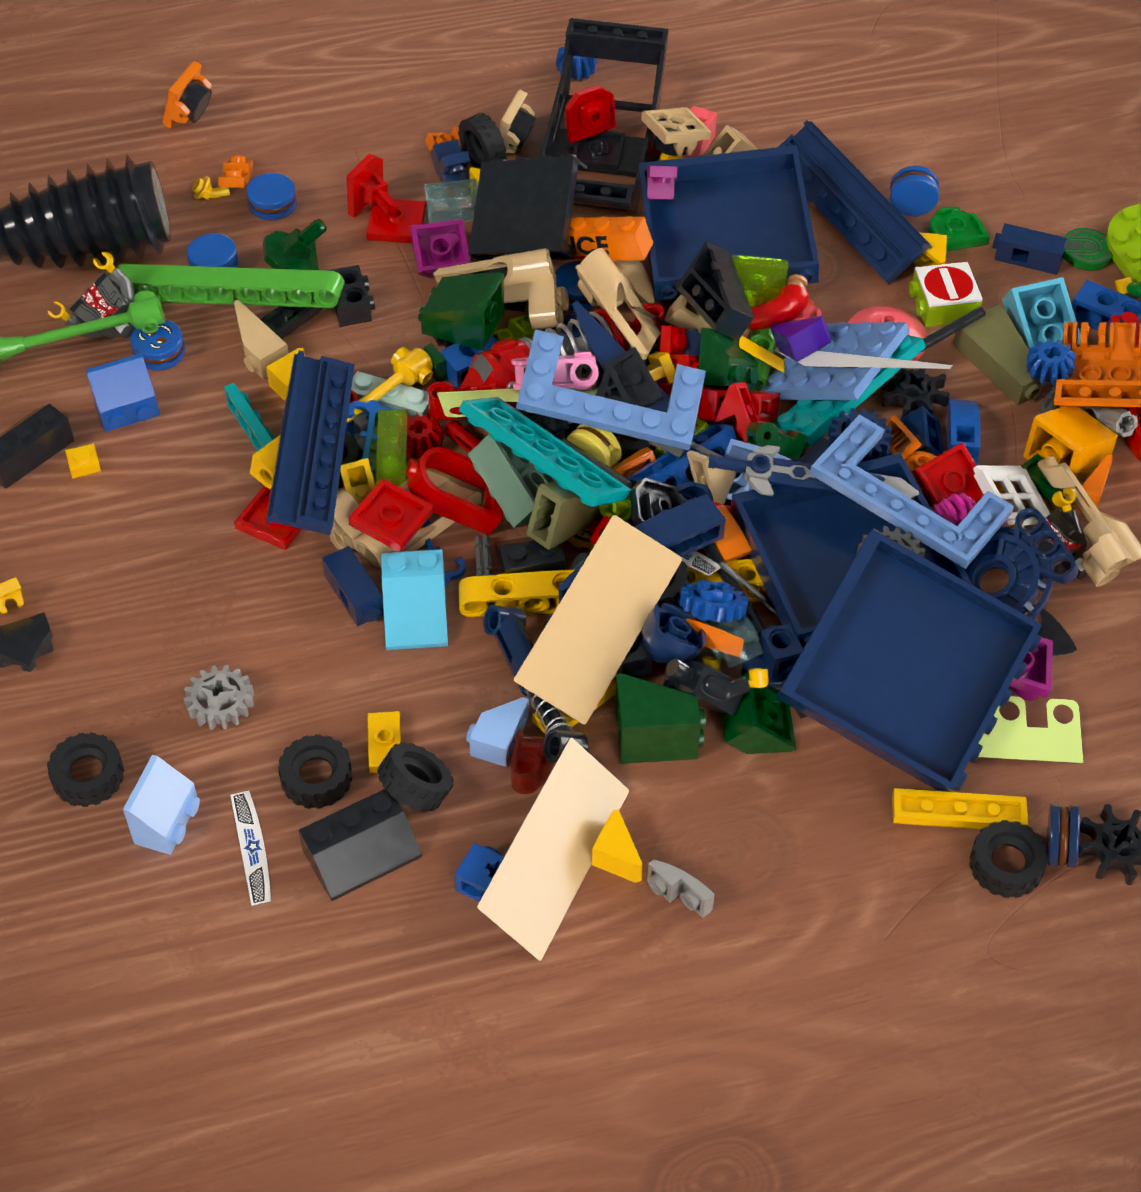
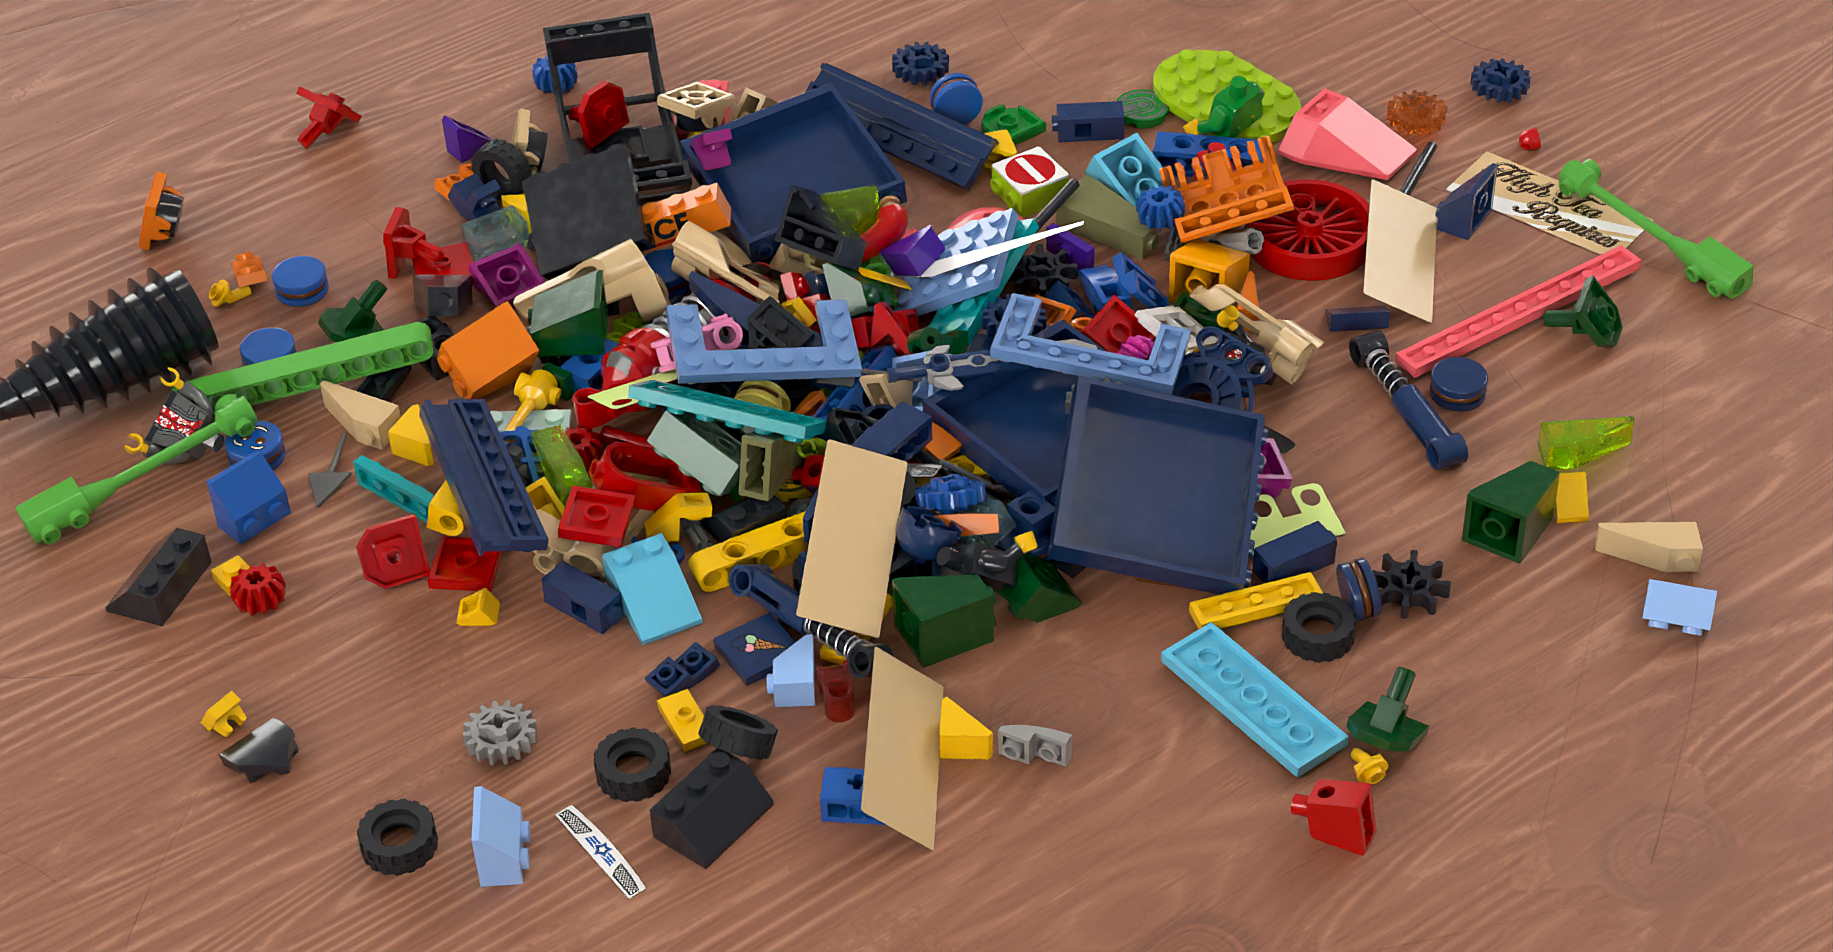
camera: 20 degrees left, 10 degrees down
none -> red gear [230,562,286,616]
none -> red piece [296,86,362,148]
none -> dark grey piece [308,432,352,508]
none -> red piece [356,514,430,589]
none -> black slope [413,275,473,316]
none -> orange slope [437,301,539,399]
none -> dark purple slope [442,115,492,163]
none -> yellow slope [456,588,500,626]
none -> yellow slope [644,493,712,543]
none -> dark blue slope [644,642,721,697]
none -> dark blue tile [713,612,796,686]
none -> dark blue gear [892,42,949,85]
none -> dark purple plate [1046,223,1094,270]
none -> blue slope [1112,252,1169,309]
none -> medium azure plate [1161,622,1349,778]
none -> dark blue brick [1253,521,1337,584]
none -> red torso [1291,779,1377,856]
none -> dark green piece [1346,666,1429,752]
none -> yellow plate [1351,748,1389,785]

